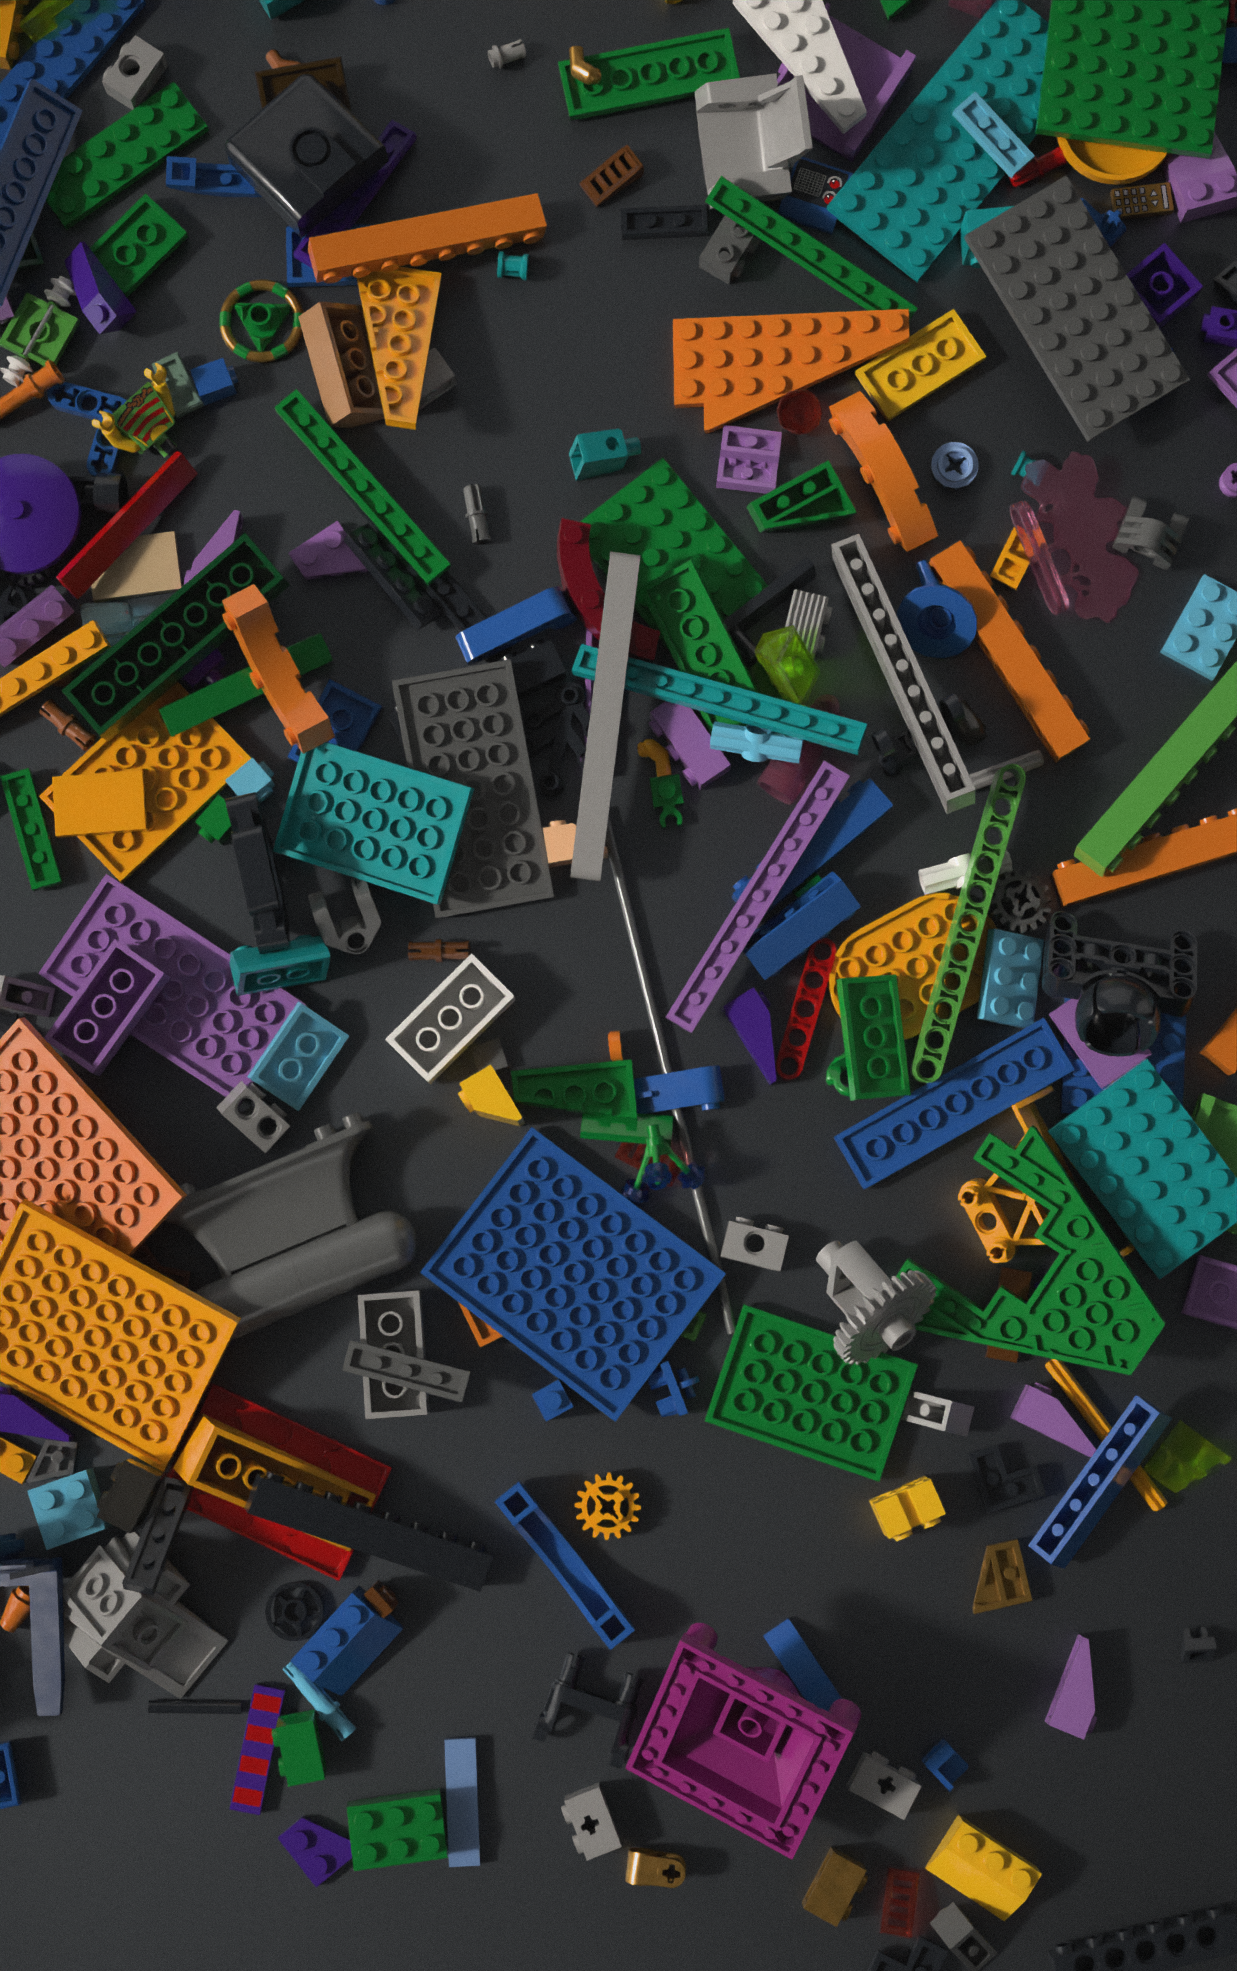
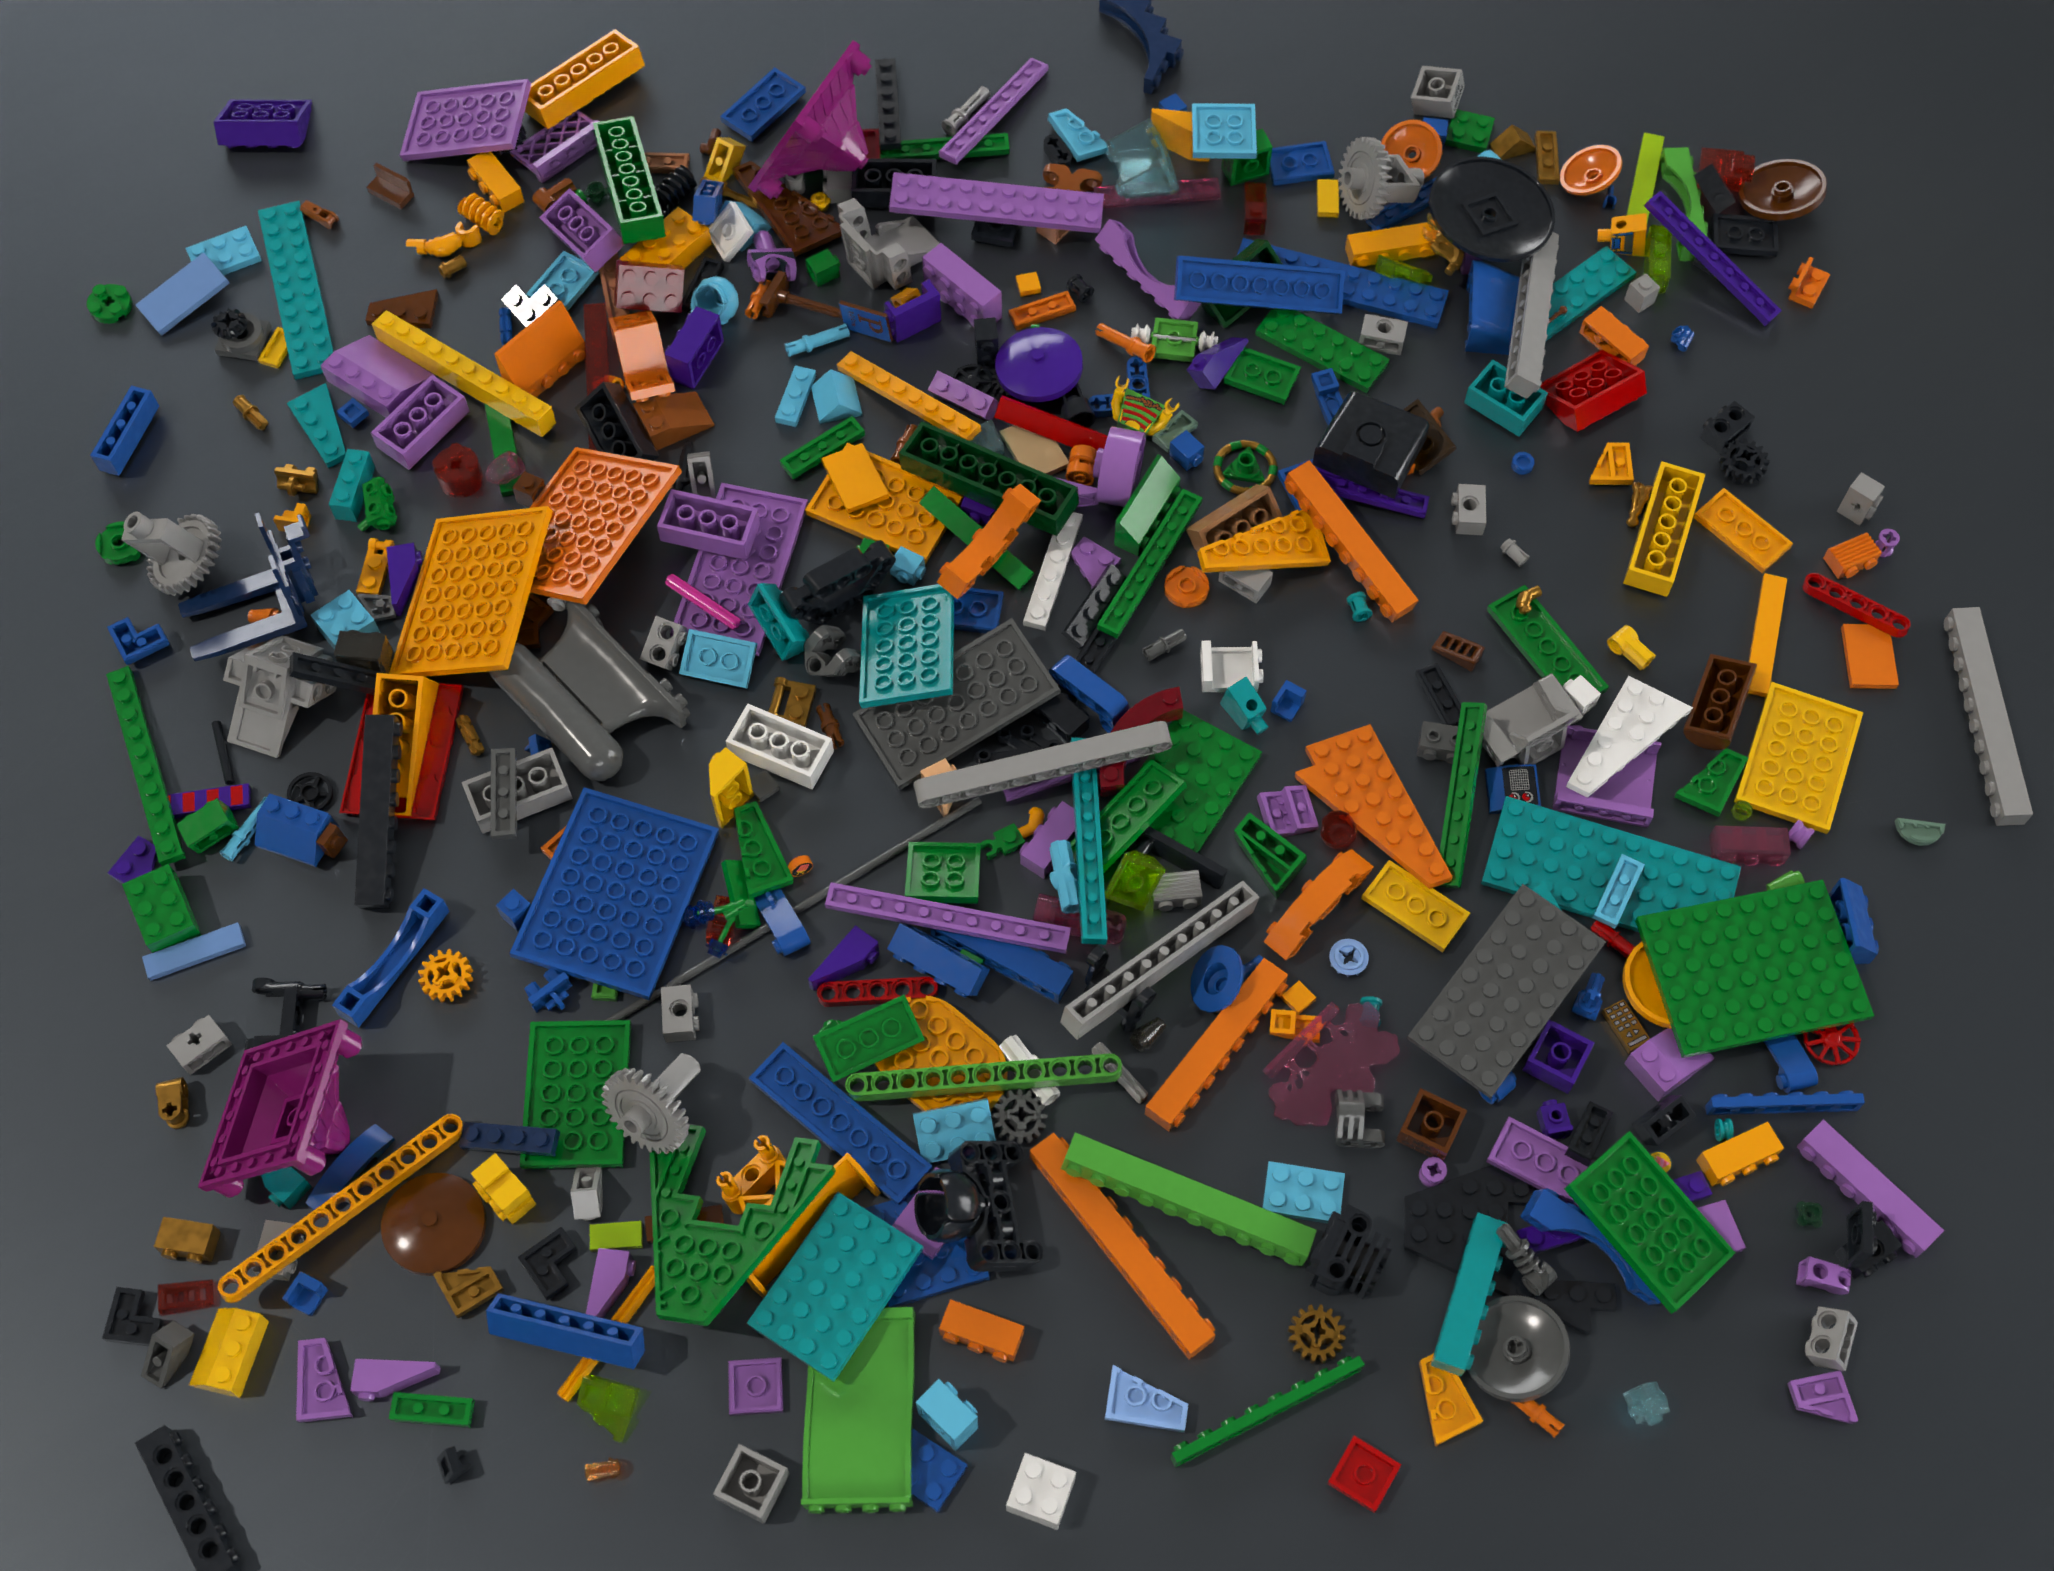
camera: 70 degrees right, 20 degrees down
none -> green plate [106,666,186,866]
none -> light orange beam [218,1114,463,1303]
none -> medium lavender wing [296,1338,353,1423]
none -> reddish brown dish [381,1173,487,1276]
none -> green plate [388,1392,475,1428]
none -> pearl gold axle [456,714,485,756]
none -> dark blue plate [459,1122,560,1157]
none -> blue tile [525,734,552,755]
none -> lime tile [590,1221,643,1252]
none -> dark pink axle [665,574,741,630]
none -> pearl gold plate [767,677,816,727]
none -> green plate [905,842,981,904]
none -> white plate [1023,512,1083,631]
none -> orange wheel [1066,445,1097,486]
none -> medium lavender piece [1093,426,1146,507]
none -> slope [1114,454,1182,556]
none -> orange tile [1164,566,1209,608]
none -> white panel [1200,641,1263,692]
none -> blue panel [1270,680,1307,722]
none -> light orange tile [1281,980,1316,1015]
none -> reddish brown brick [1396,1088,1467,1162]
none -> light grey brick [1451,484,1486,535]
none -> white brick [1563,675,1601,715]

